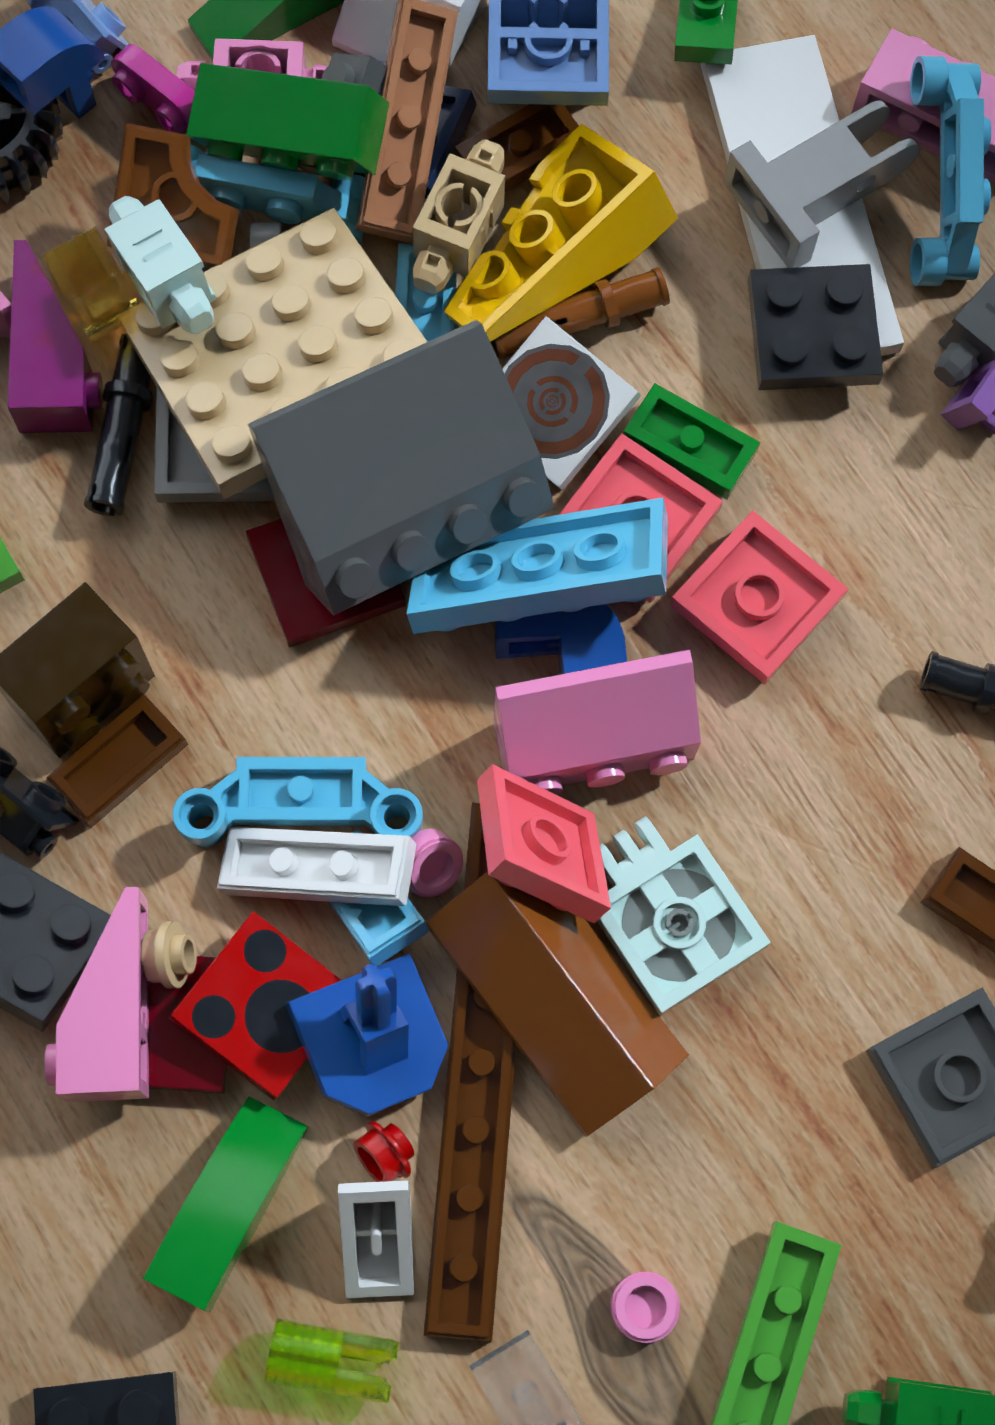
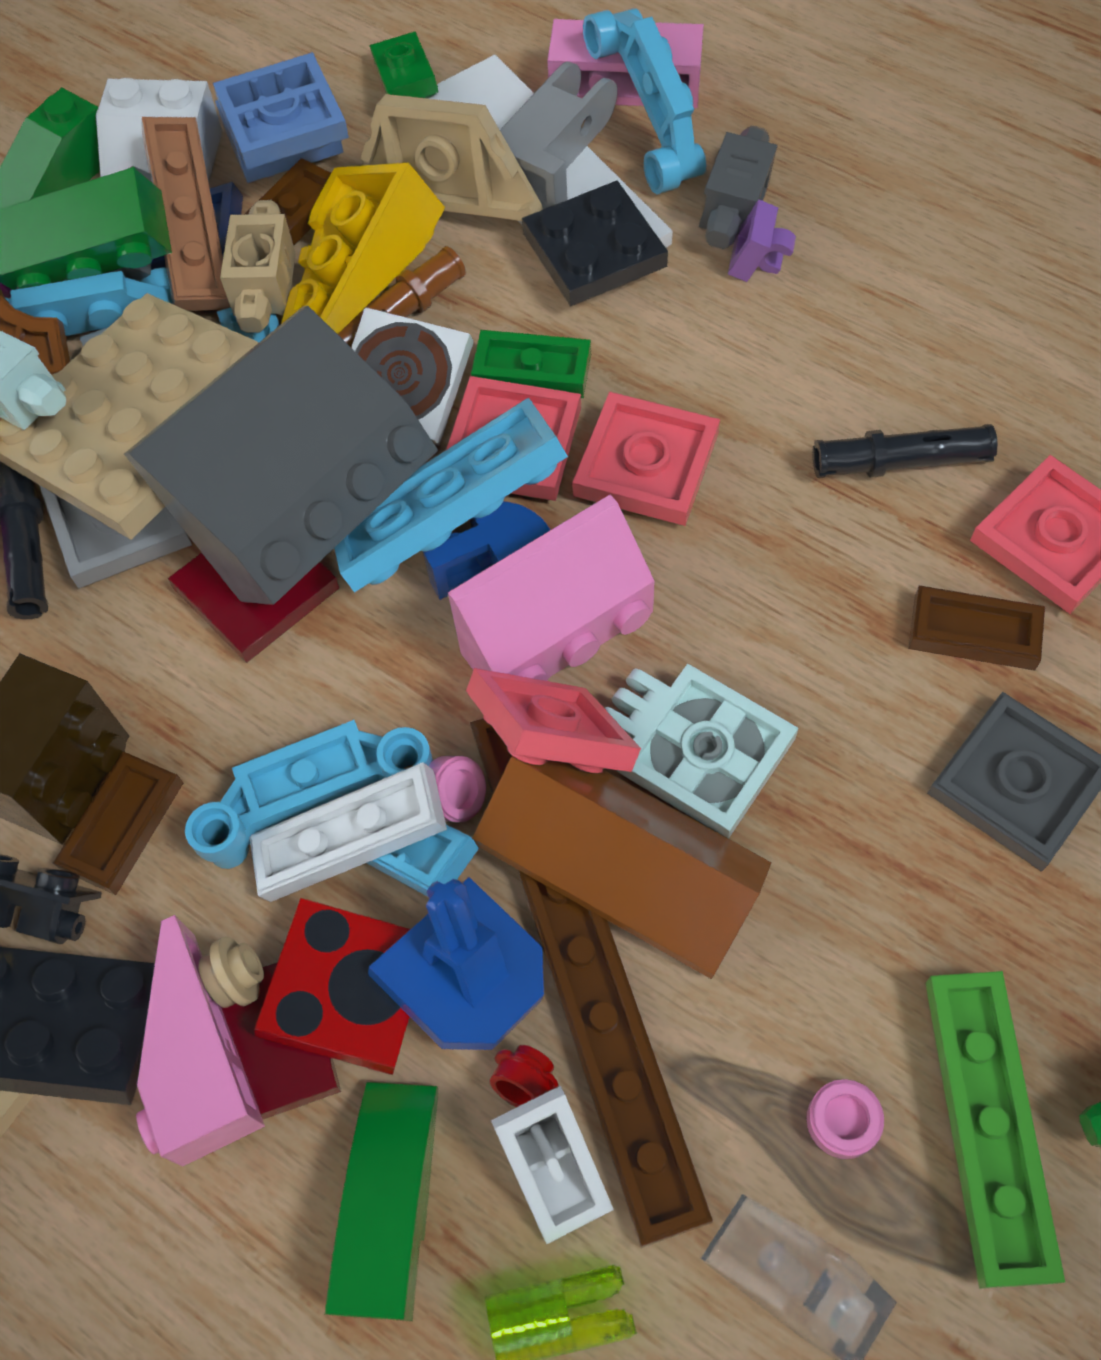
camera: 15 degrees left, 10 degrees down
none -> tan wing [360,94,542,221]

